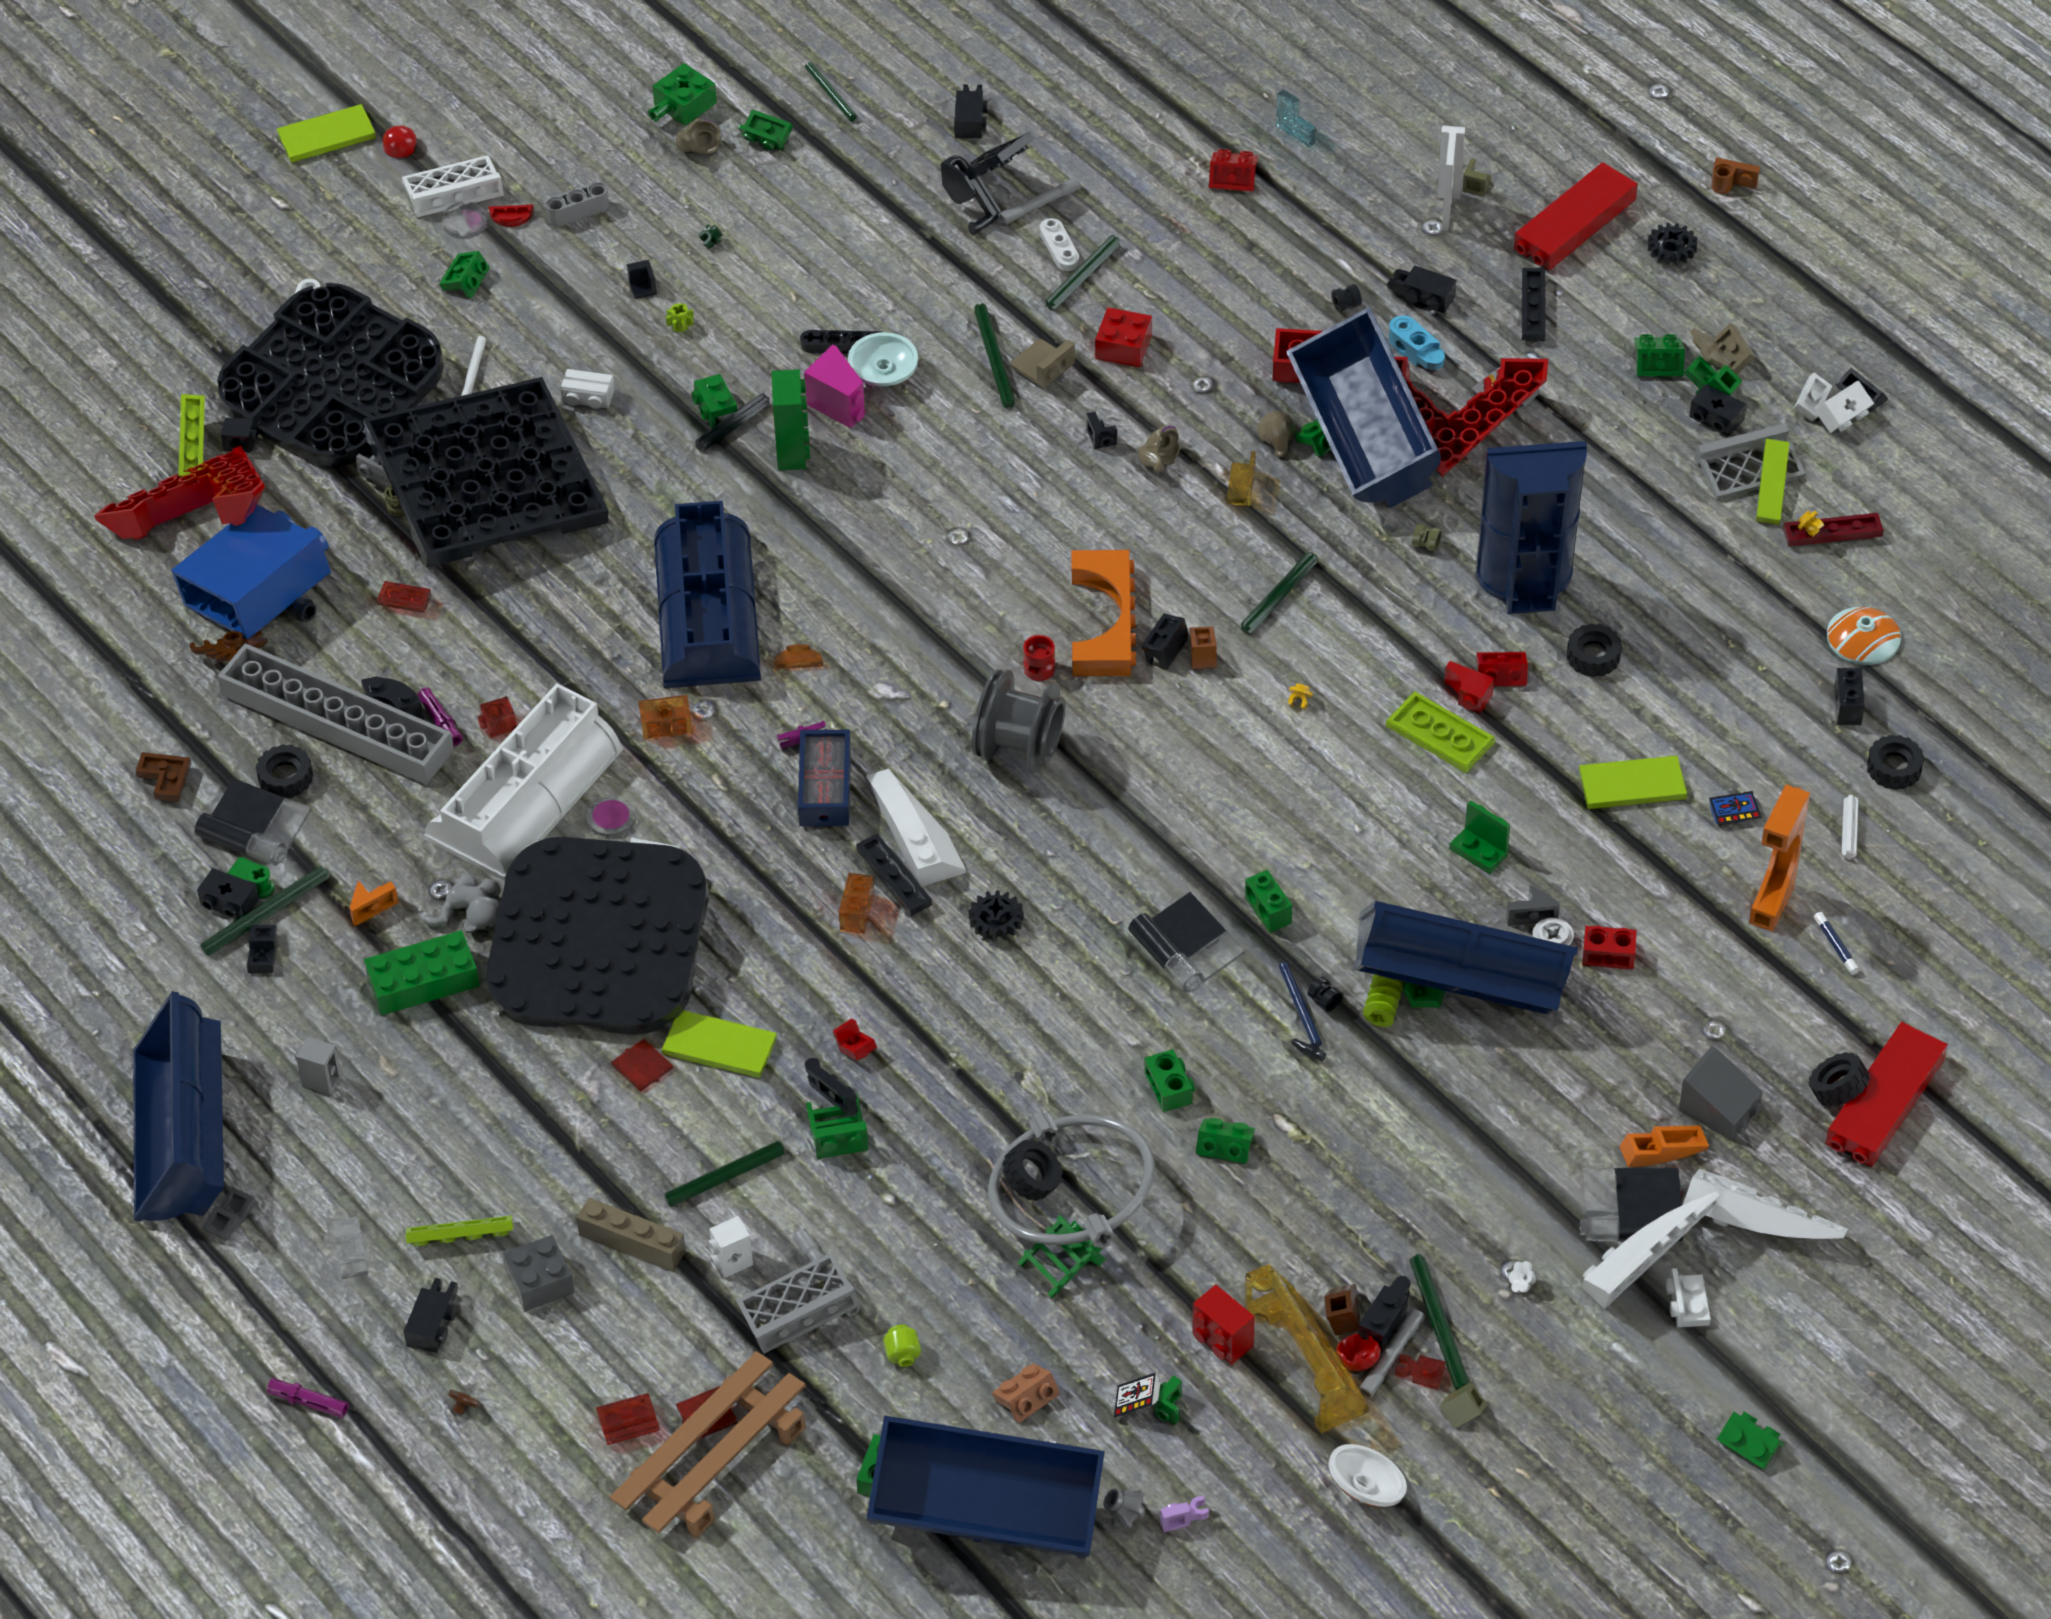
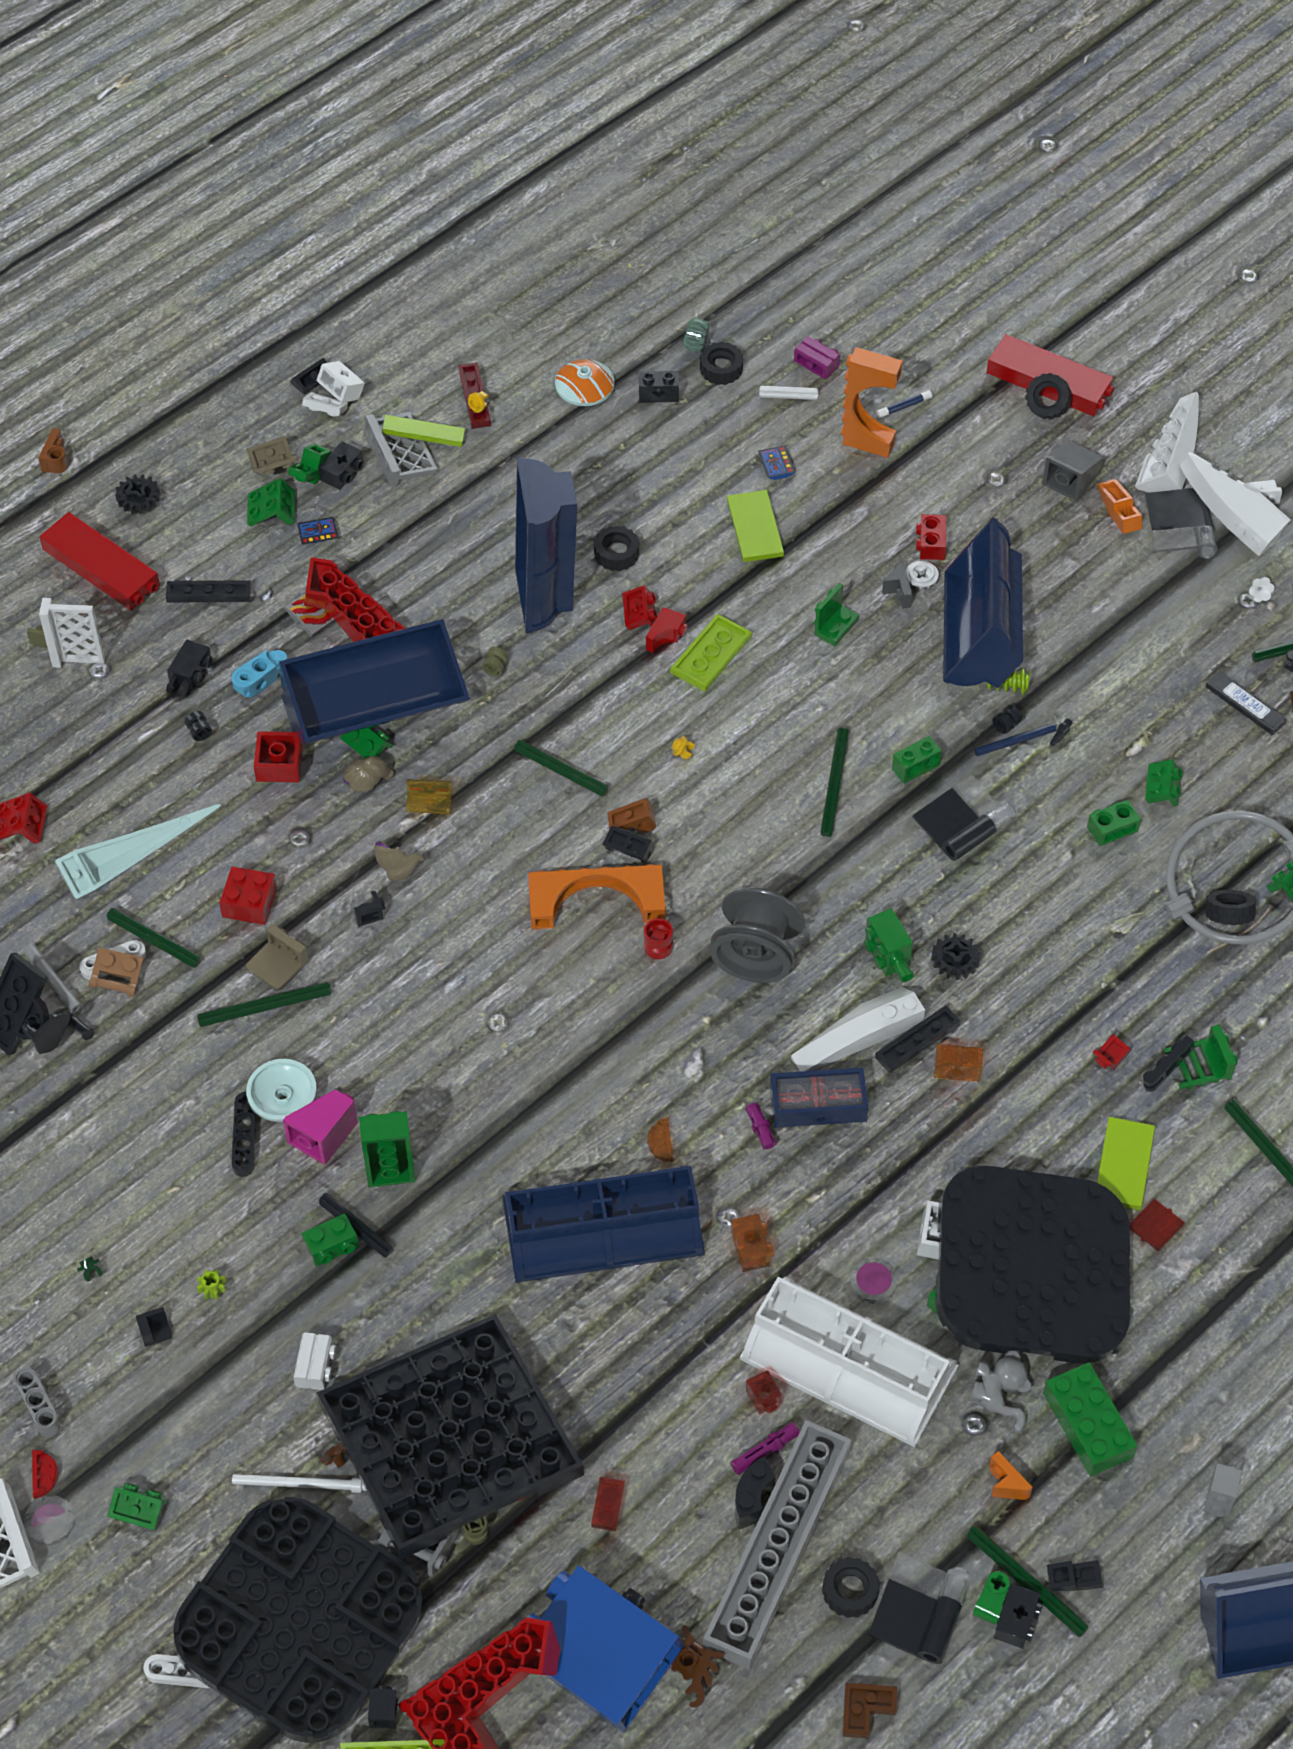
camera: 95 degrees left, 5 degrees up
none -> light aqua plate [55,804,221,901]
none -> medium nougat plate [89,947,143,997]
none -> piece [297,516,338,545]
none -> sand green gear [683,317,710,352]
none -> magenta brick [794,336,840,380]
none -> dark green axle [820,728,849,837]
none -> green brick [864,908,914,983]
none -> tile [1206,671,1287,735]

